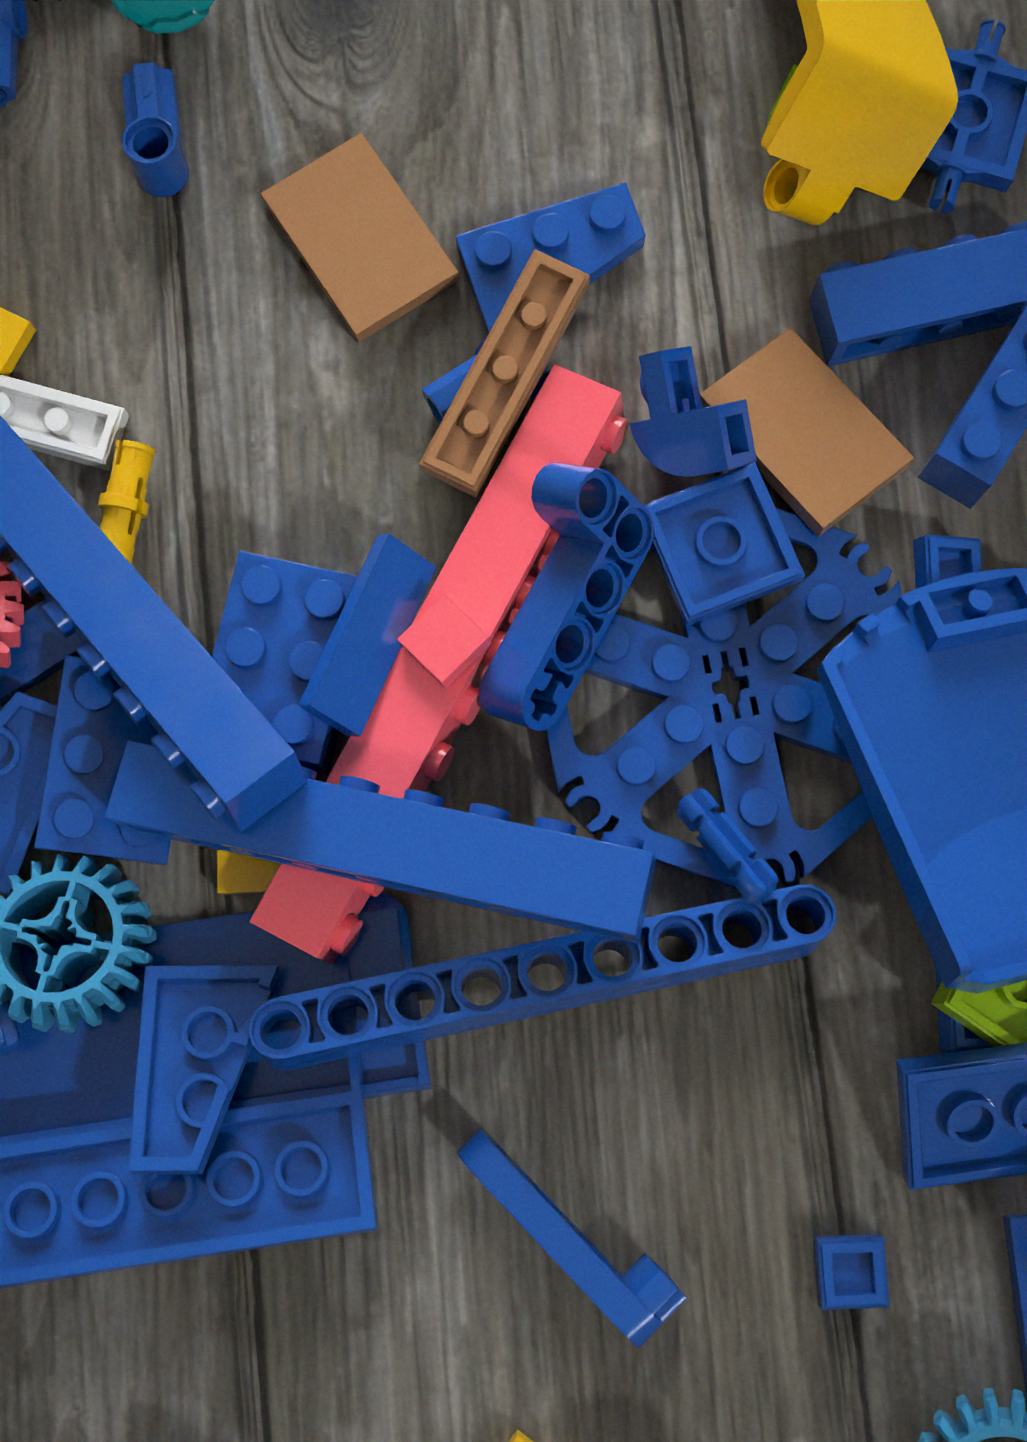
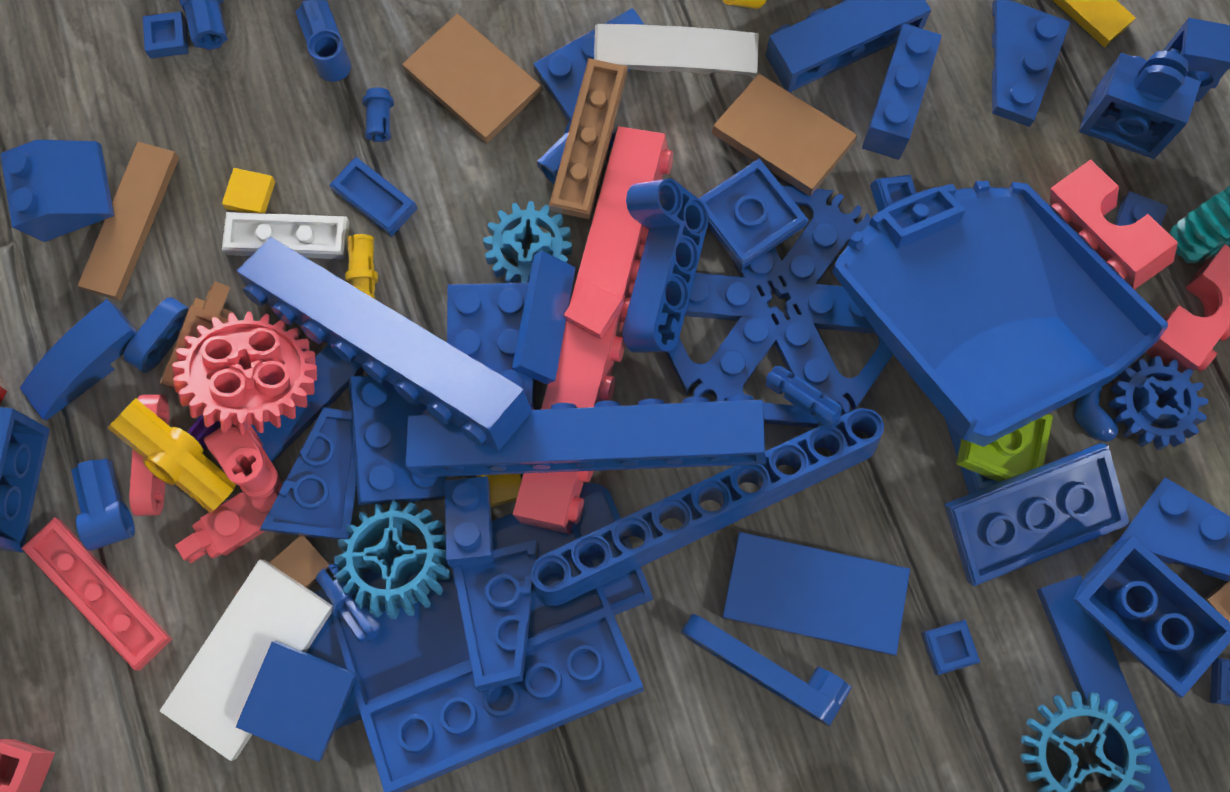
camera: 15 degrees left, 5 degrees down
blue brick [629,346,757,477] -> none
none -> blue tile [329,157,418,237]
none -> blue pin [362,87,394,142]
none -> blue plate [444,476,493,567]
none -> dark azure gear [483,201,573,283]
none -> white slope [594,24,759,75]
none -> blue tile [722,532,910,656]

